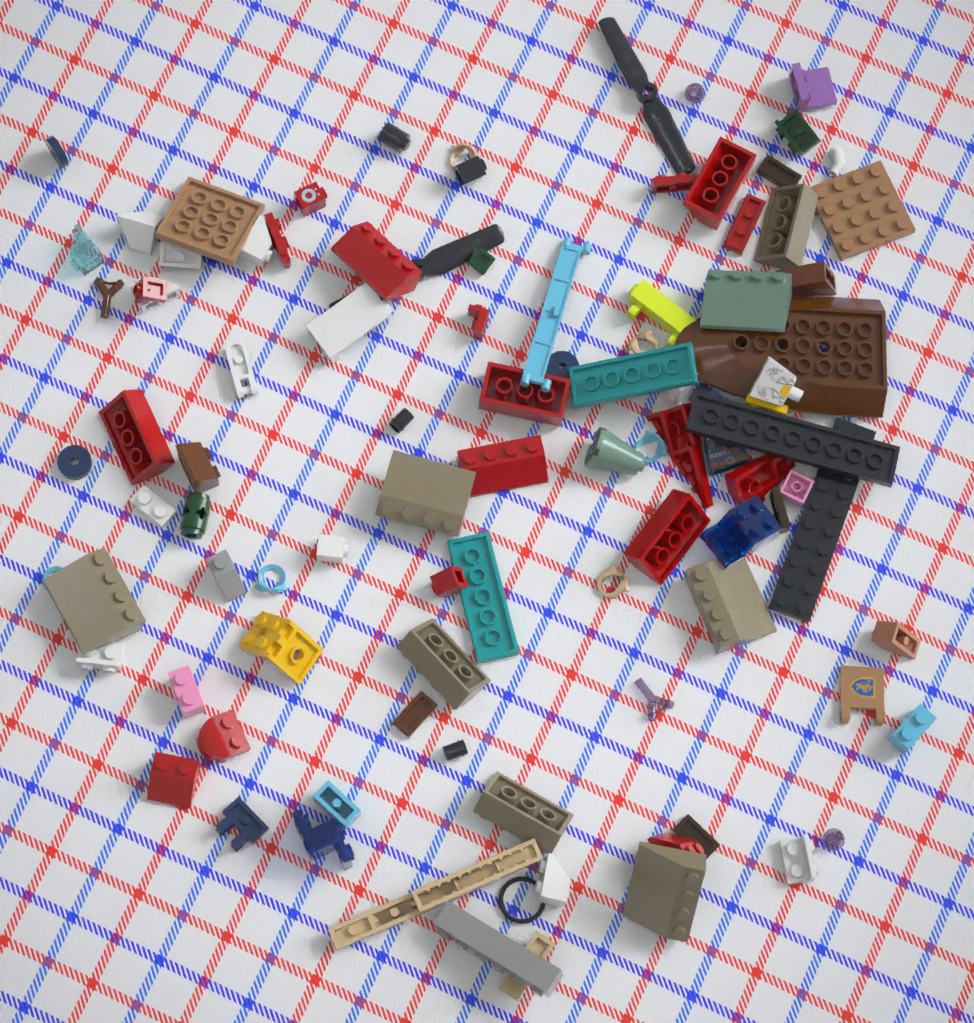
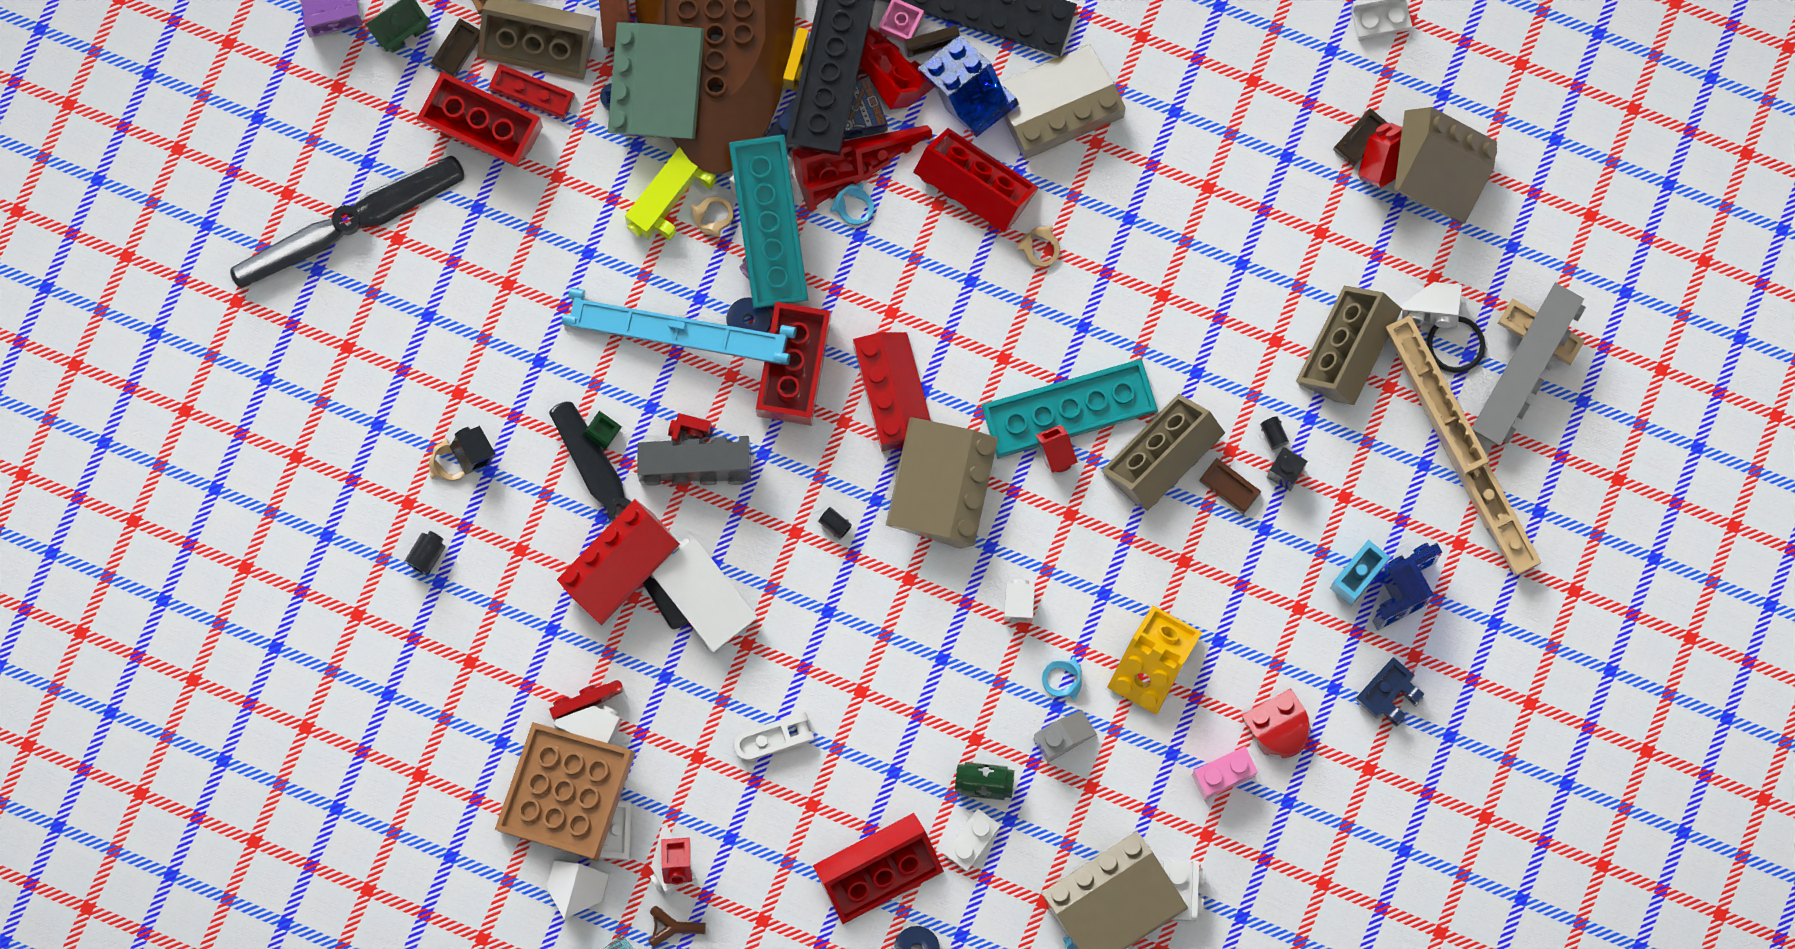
camera: 85 degrees left, 5 degrees up
red slope [147,752,201,809] -> none
reddish brown slope [175,442,221,493] -> none
red brick [294,182,328,217] -> none
sand green cone [584,427,646,475] -> none
clear purple piece [635,678,674,721] -> none
red hinge [650,173,698,194] -> none
clear purple plate [685,83,705,103] -> none
white torso [750,356,804,406] -> none
none -> dark grey wedge [637,436,751,486]
none -> black brick [1267,447,1308,492]

